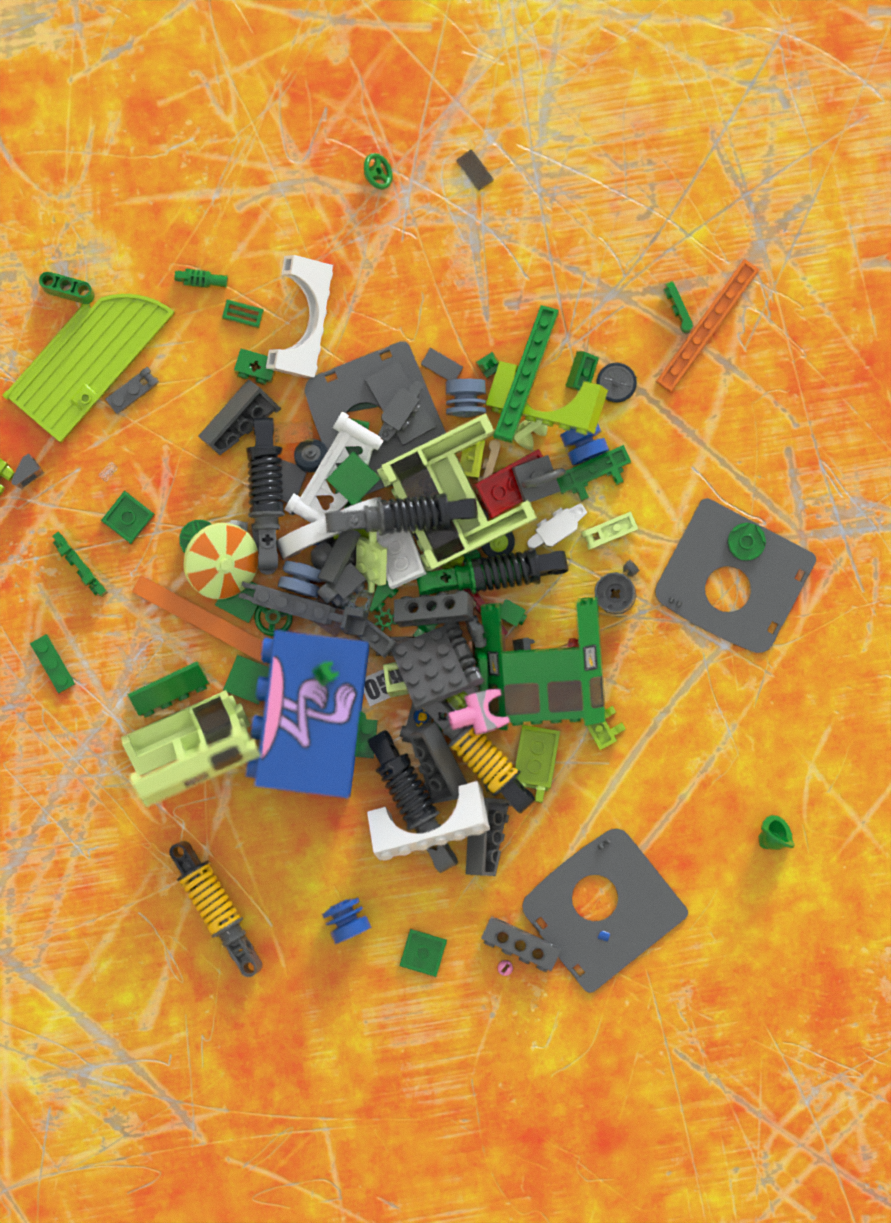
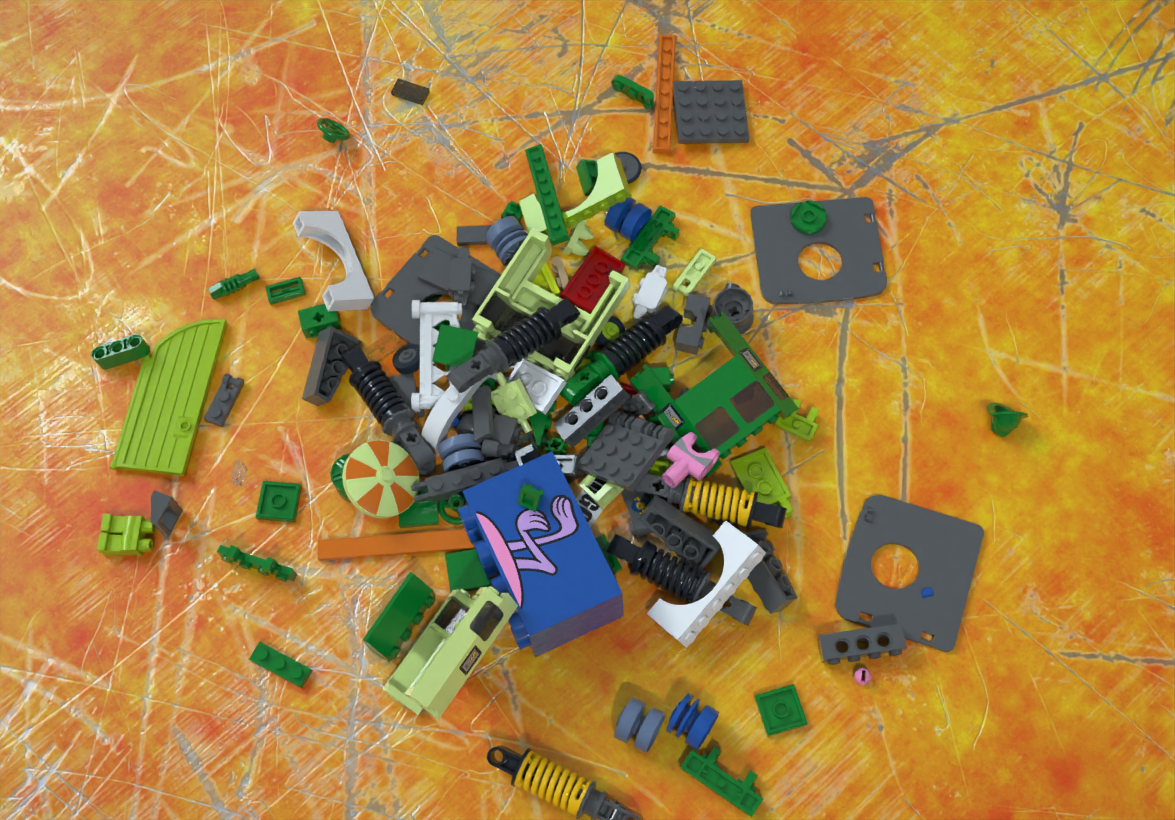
camera: 25 degrees left, 20 degrees down
dark grey tile [512,455,566,502] -> none
none -> sand blue wheel [614,697,666,754]
none -> dark grey plate [672,80,749,144]
none -> dark grey arch [675,293,713,355]
none -> green hinge [680,746,763,818]

